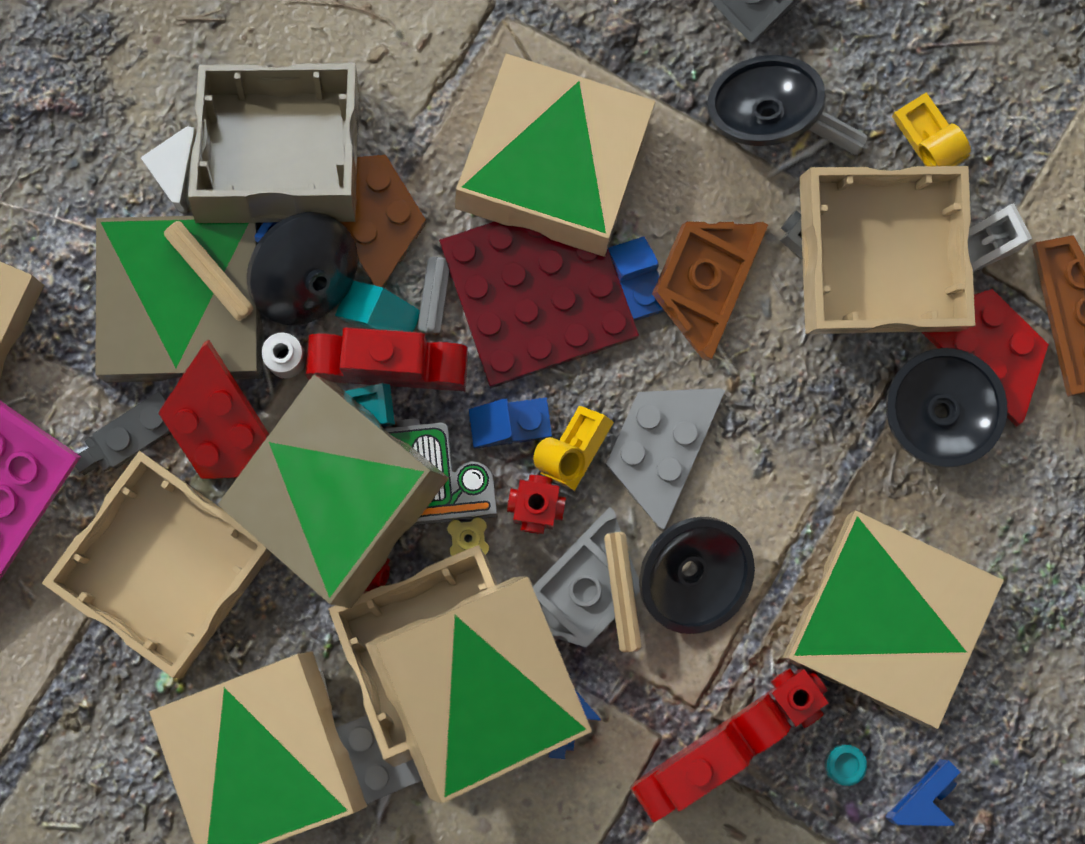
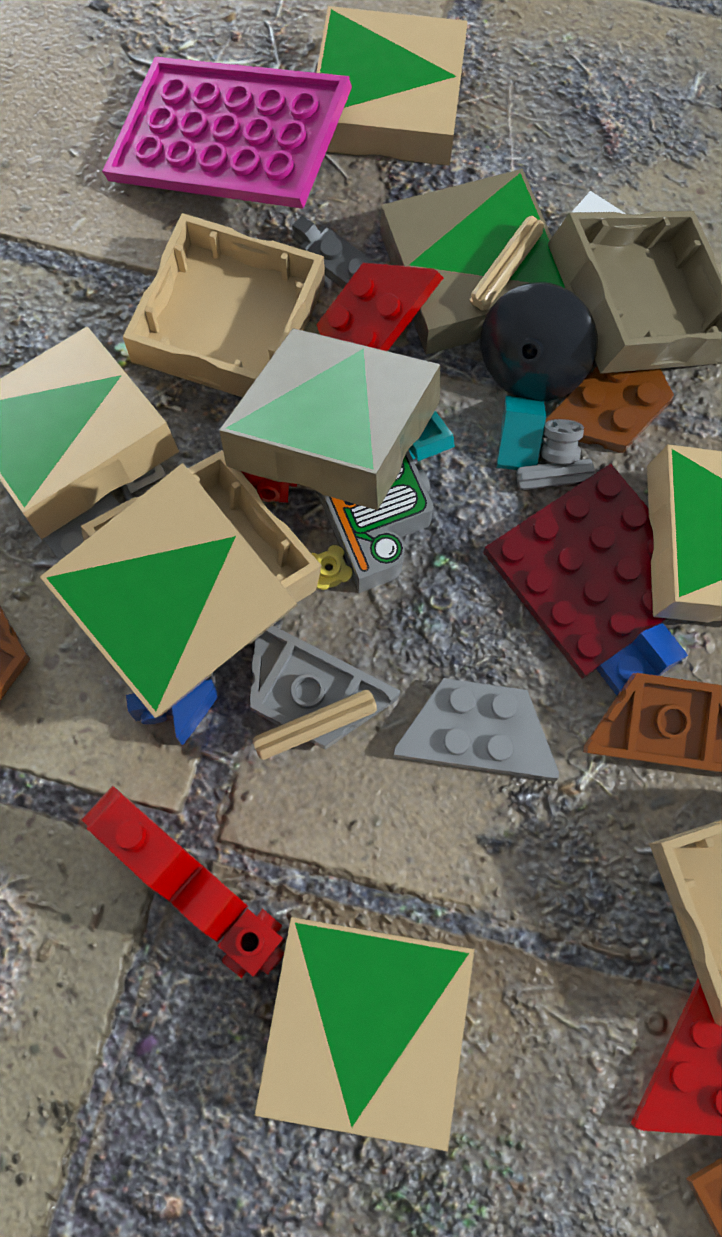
camera: 75 degrees right, 10 degrees down
white brick [262,333,306,378] -> none
red brick [305,327,469,392] -> none
blue slope [468,397,552,449] -> none
red brick [507,475,566,534] -> none
yellow plate [533,405,614,491] -> none
black dish [639,517,755,634] -> none
teal tile [825,744,867,786] -> none
blue slope [885,759,960,826] -> none
black dish [886,348,1007,468] -> none
none -> light grey wheel [541,419,584,464]

